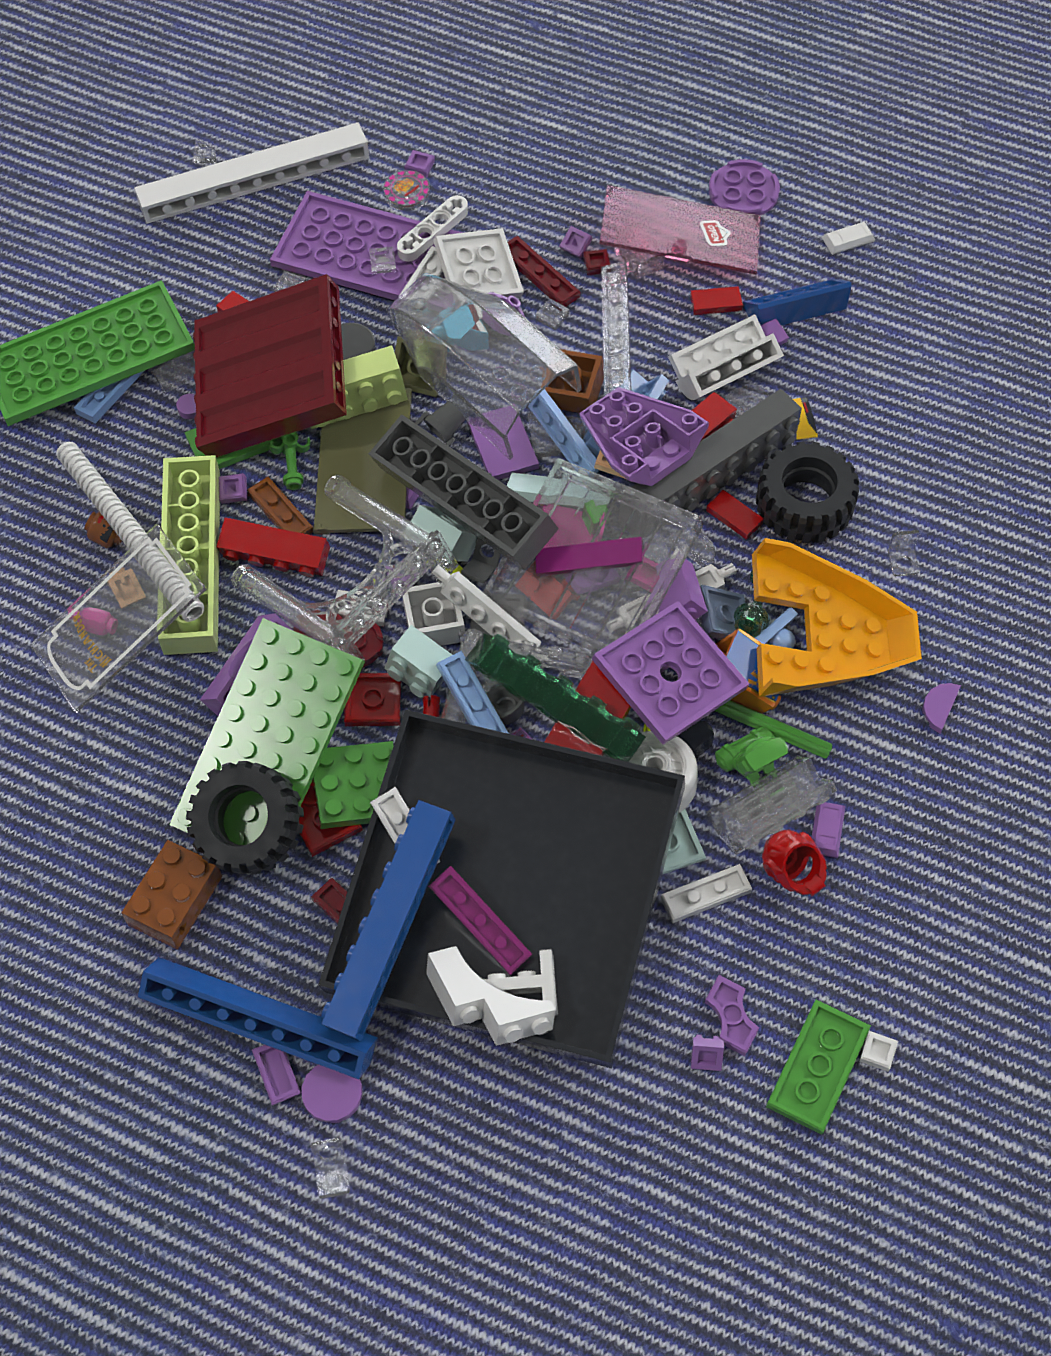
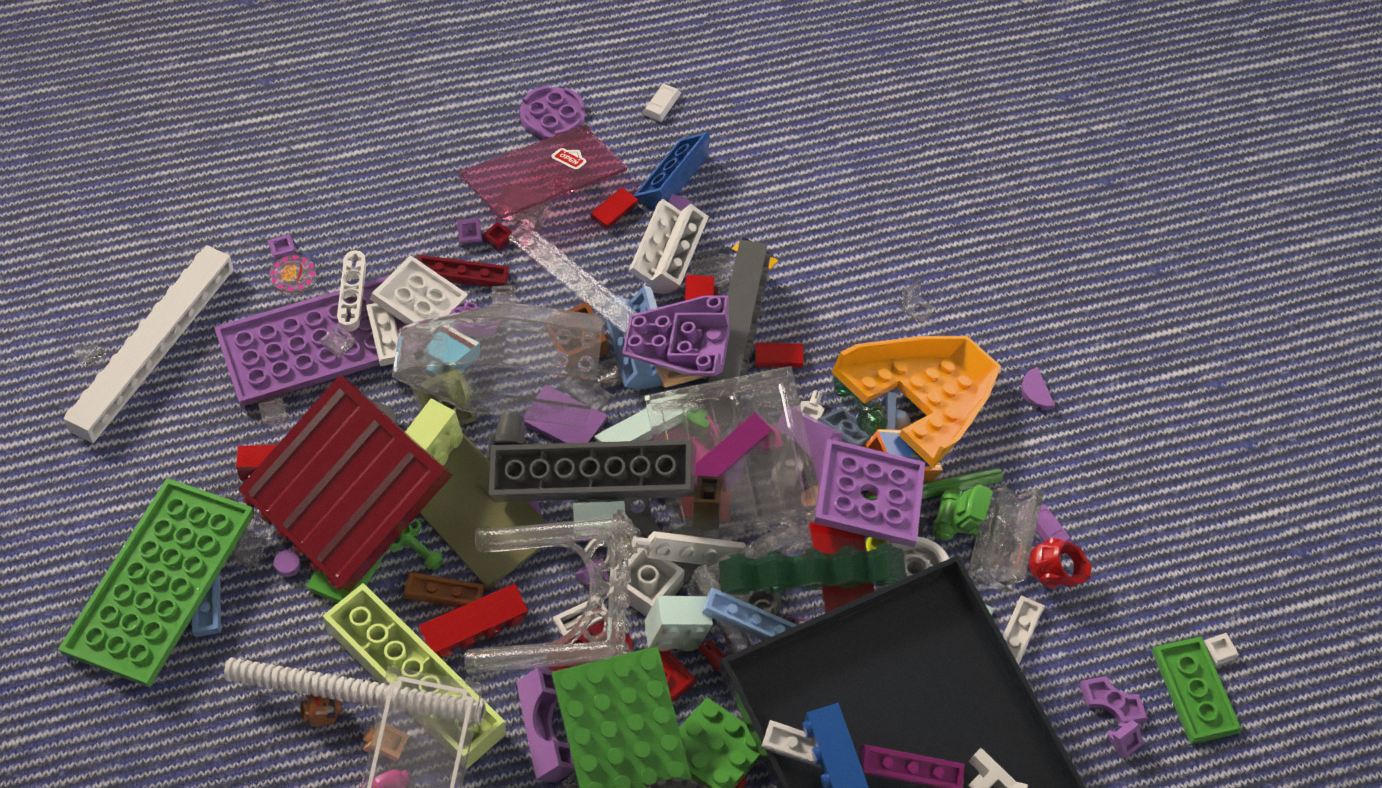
camera: 45 degrees left, 5 degrees down
medium lavender tile [219,473,247,504] -> none
light blue tile [528,388,599,482] -> none
black tyre [756,441,859,544] -> none
none -> dark brown slope [693,476,723,531]

